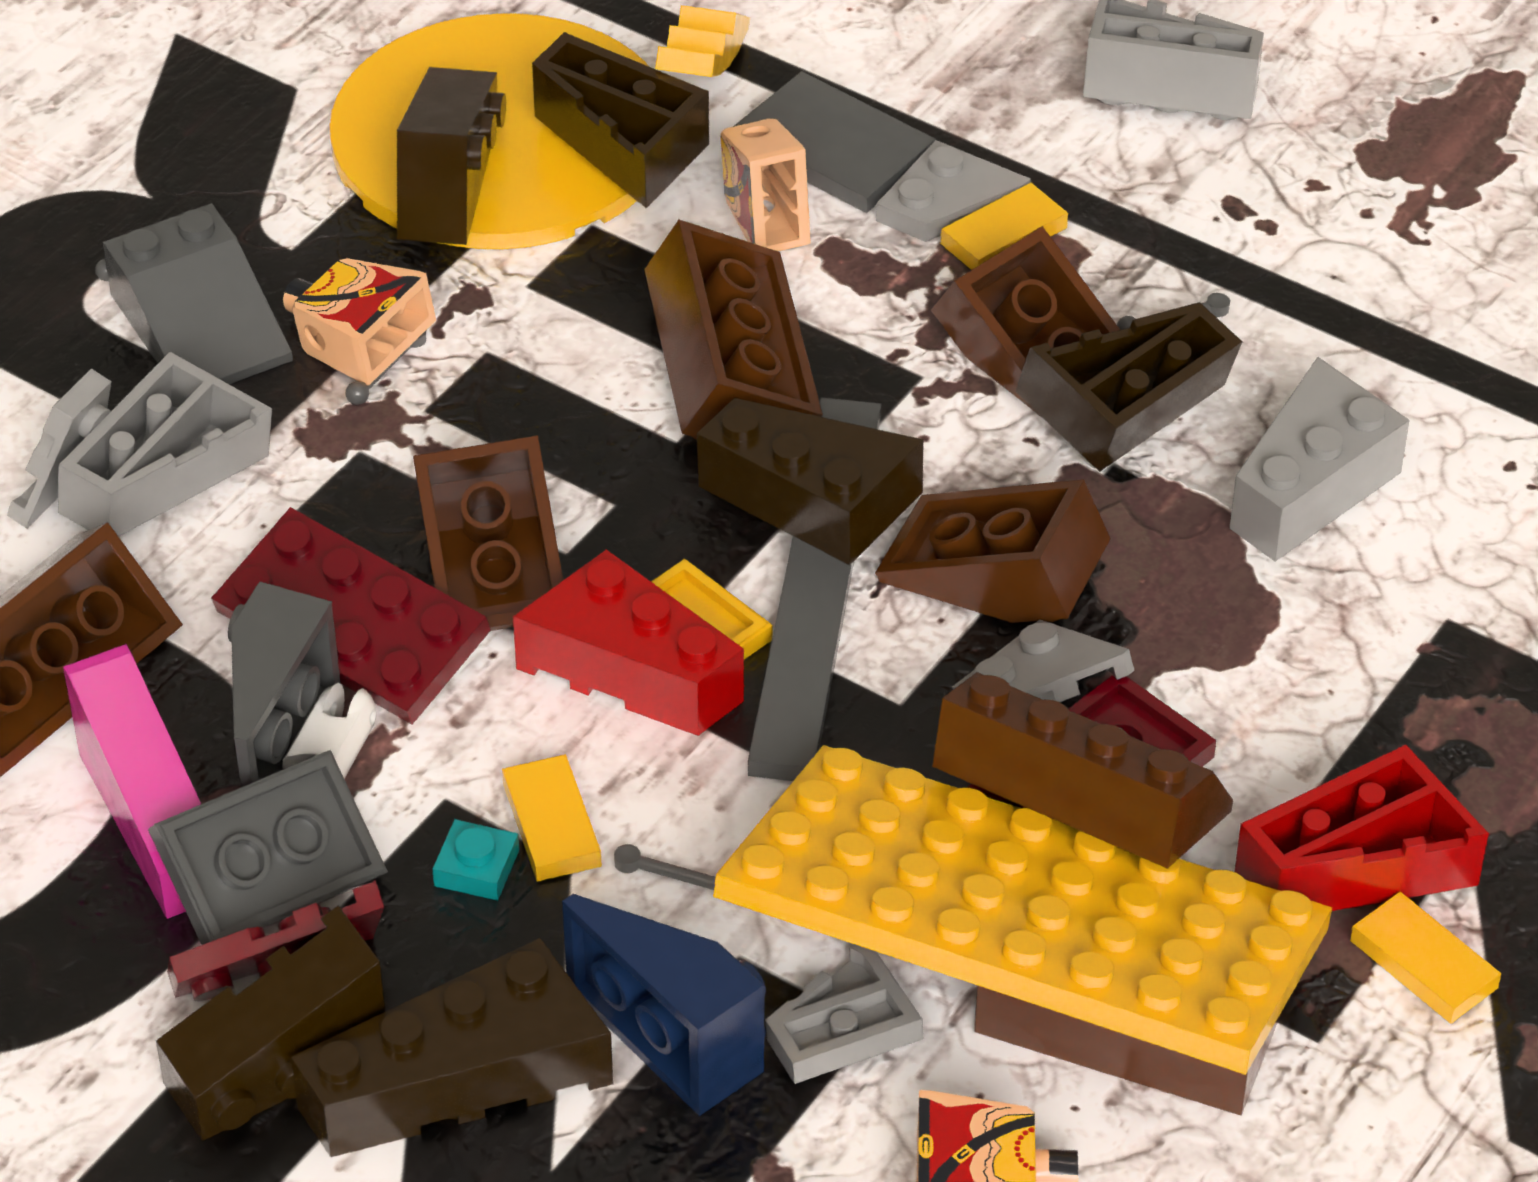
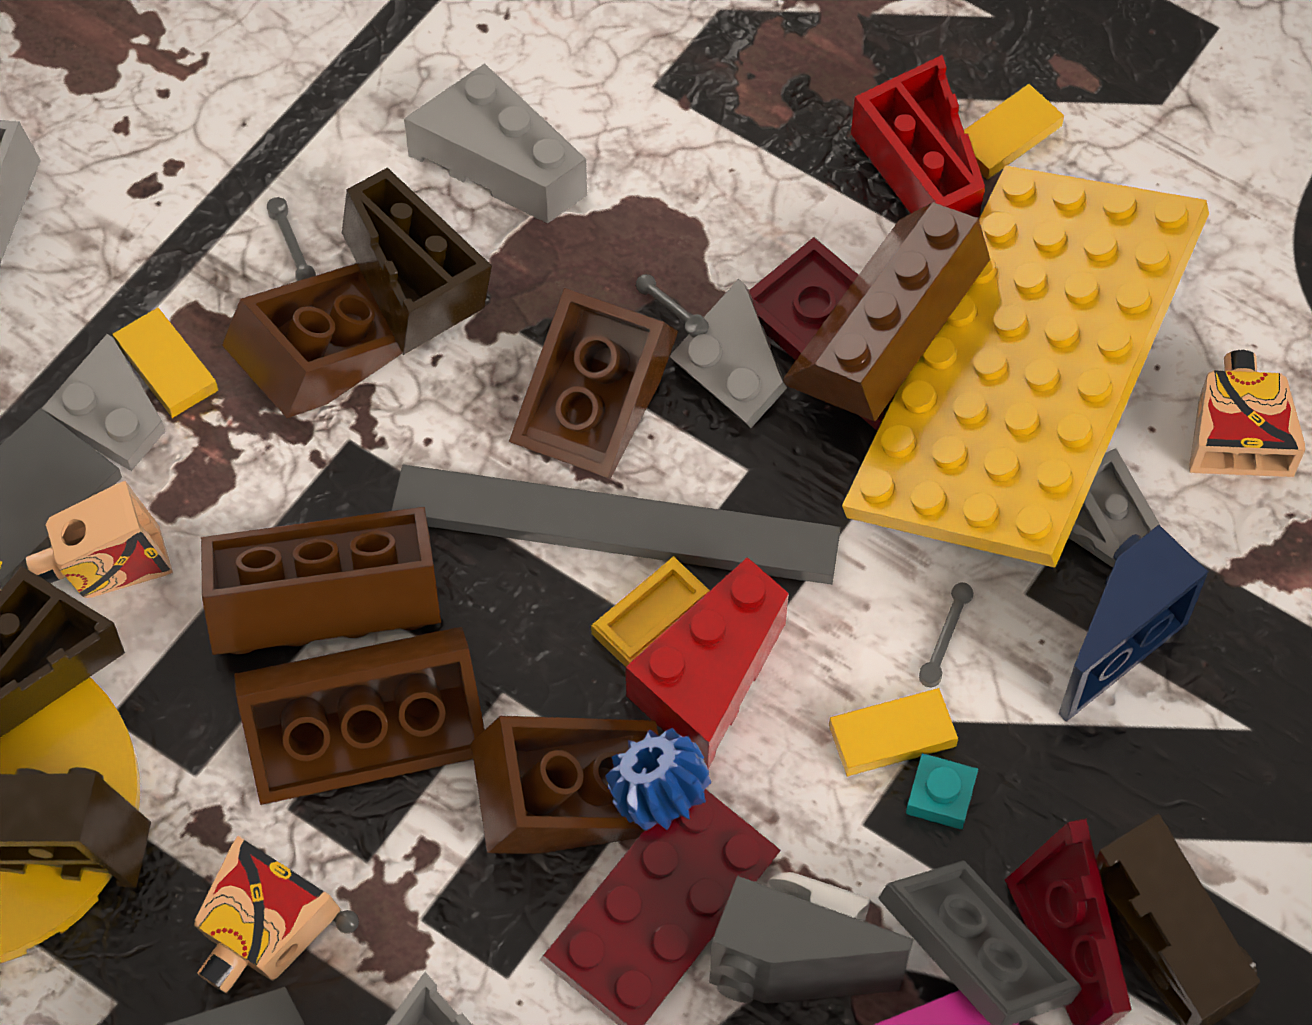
camera: 90 degrees left, 15 degrees up
dark brown wedge [291,938,613,1157] -> none
dark brown wedge [697,398,924,566] -> none
none -> reddish brown slope [235,626,485,805]
none -> blue gear [605,728,712,831]
none -> dark grey hinge [636,274,709,338]

